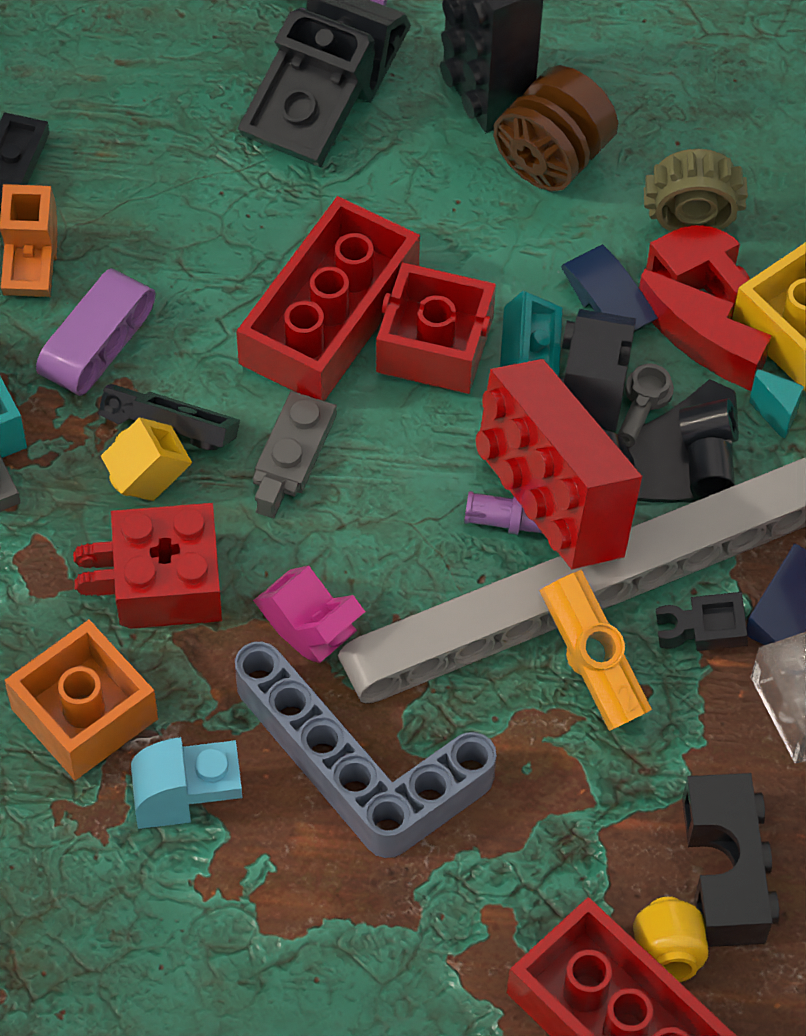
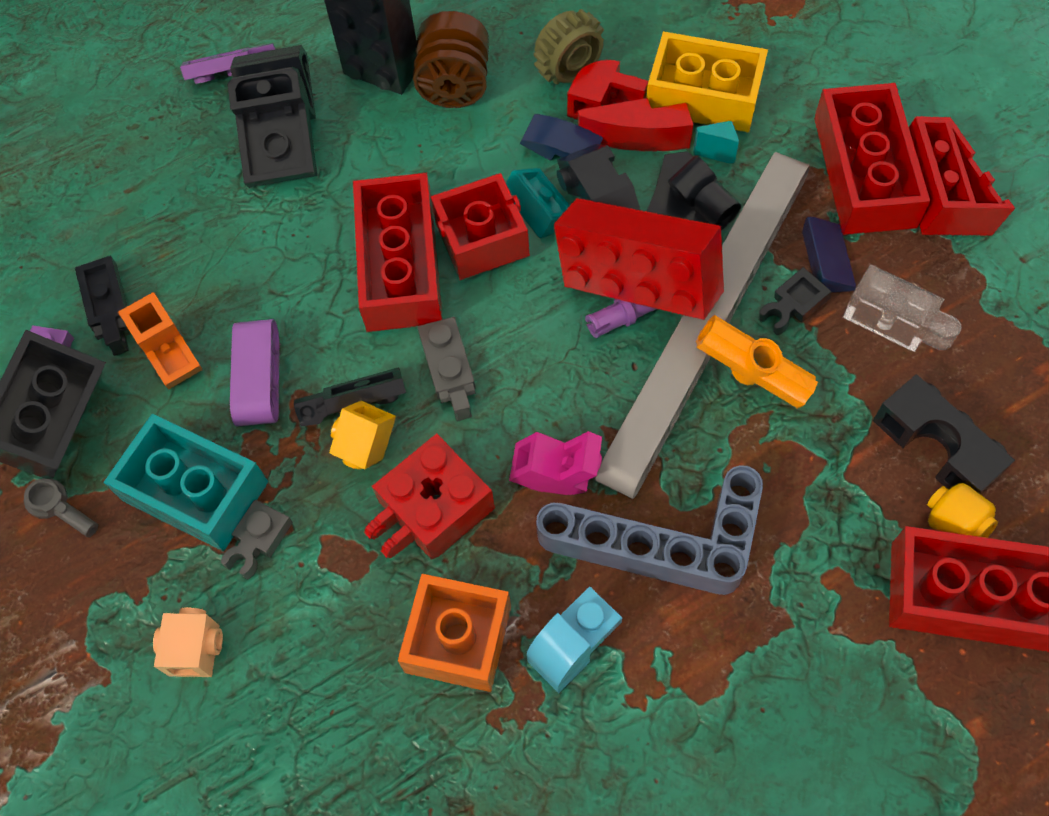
camera: 30 degrees left, 5 degrees up
dark grey plate [618,364,674,447] -> none

